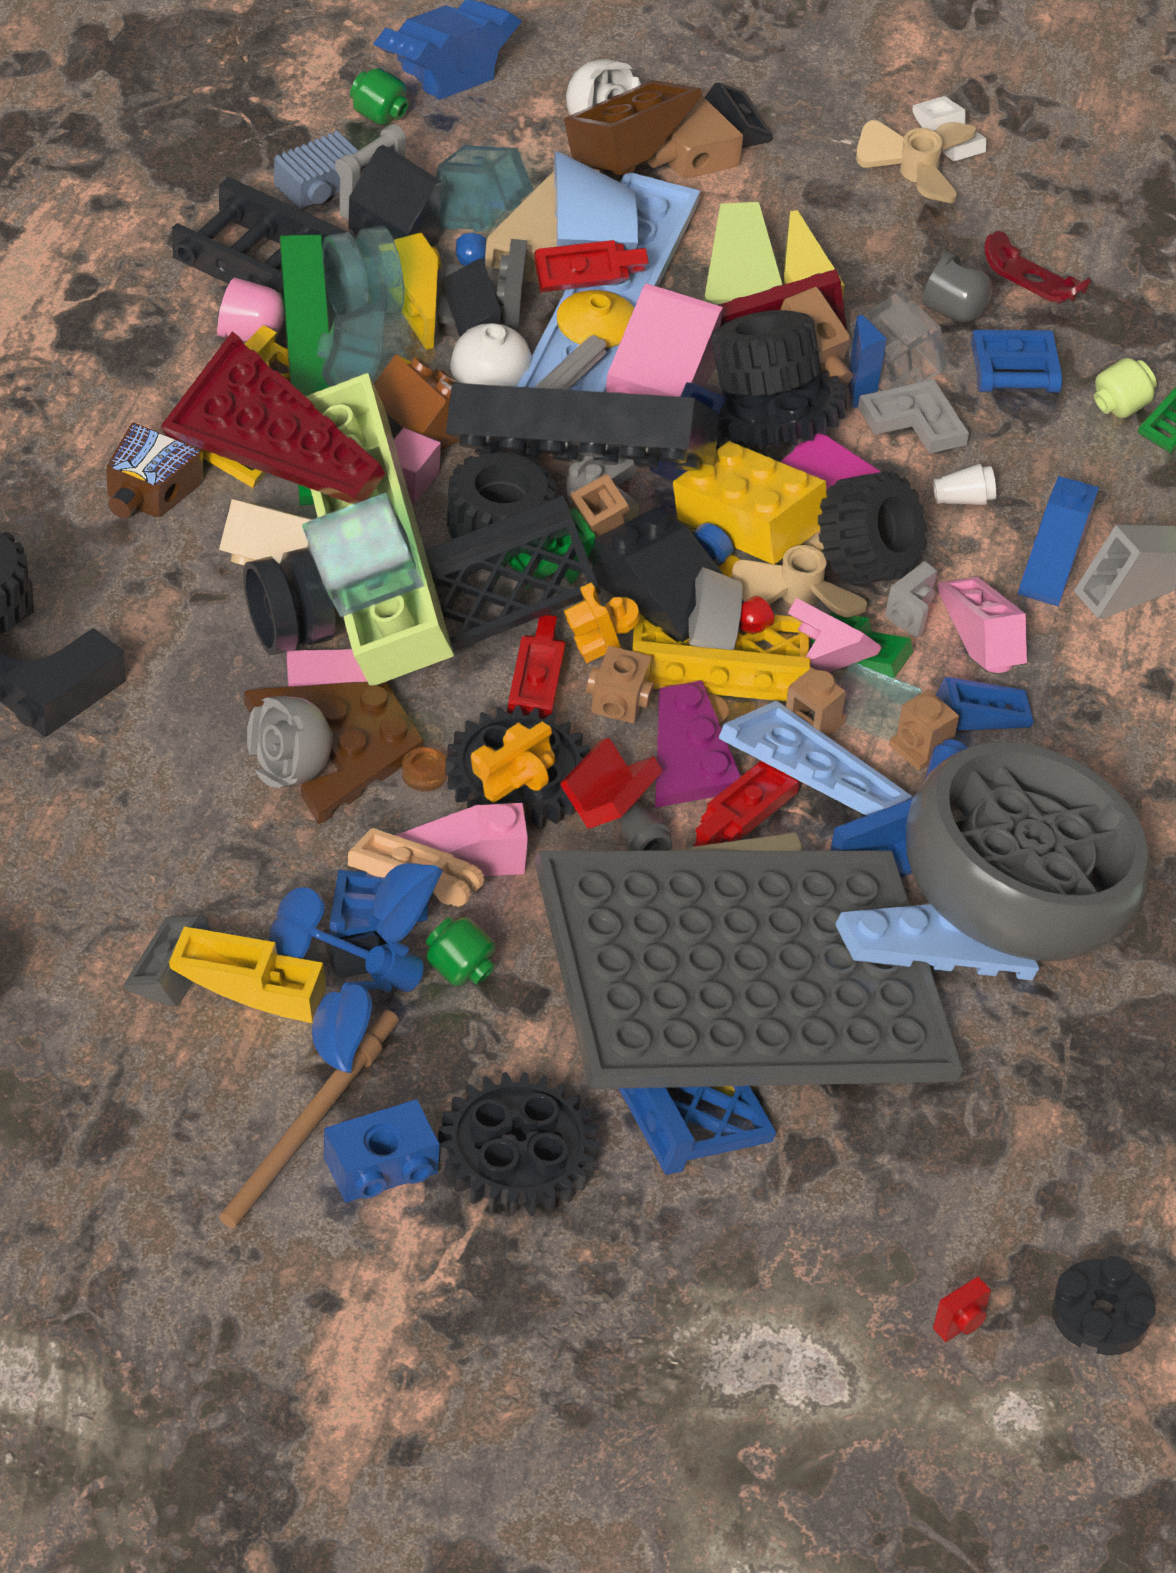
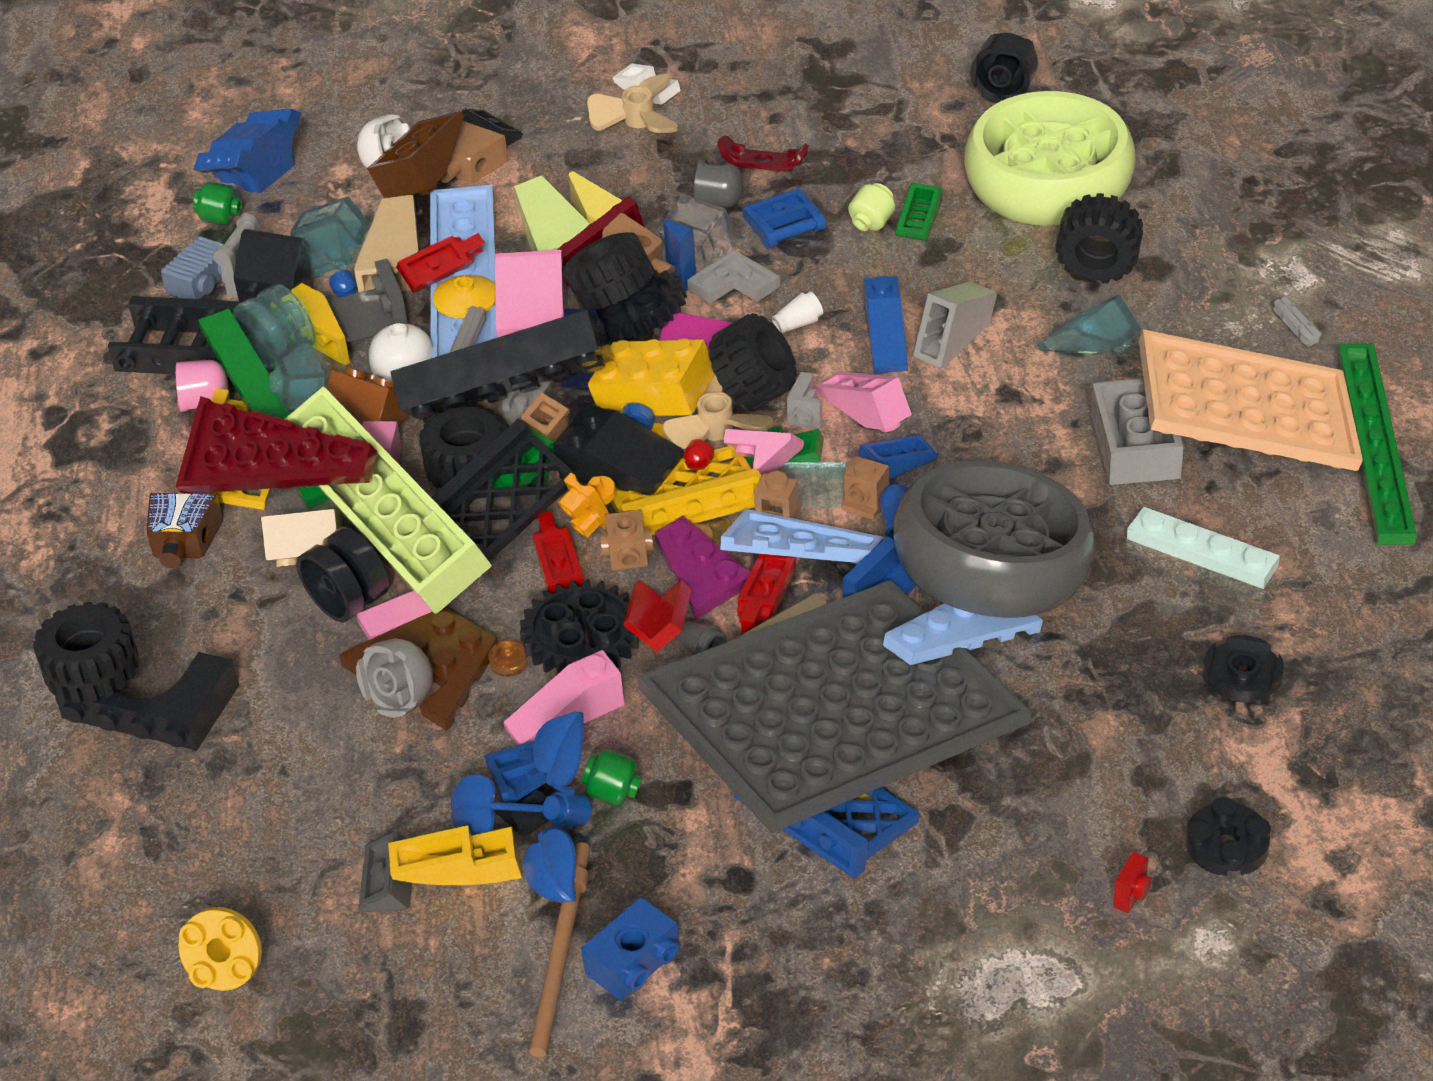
camera: 15 degrees left, 5 degrees down
clear light blue slope [302,493,424,617] -> none
light nougat hinge [348,828,485,908] -> none
black gear [438,1072,599,1216] -> none
black slope [441,259,501,337] -> none
light orange hips [471,722,556,803] -> none
light blue slope [554,151,638,250] -> none
light grey slope [689,567,742,650] -> none

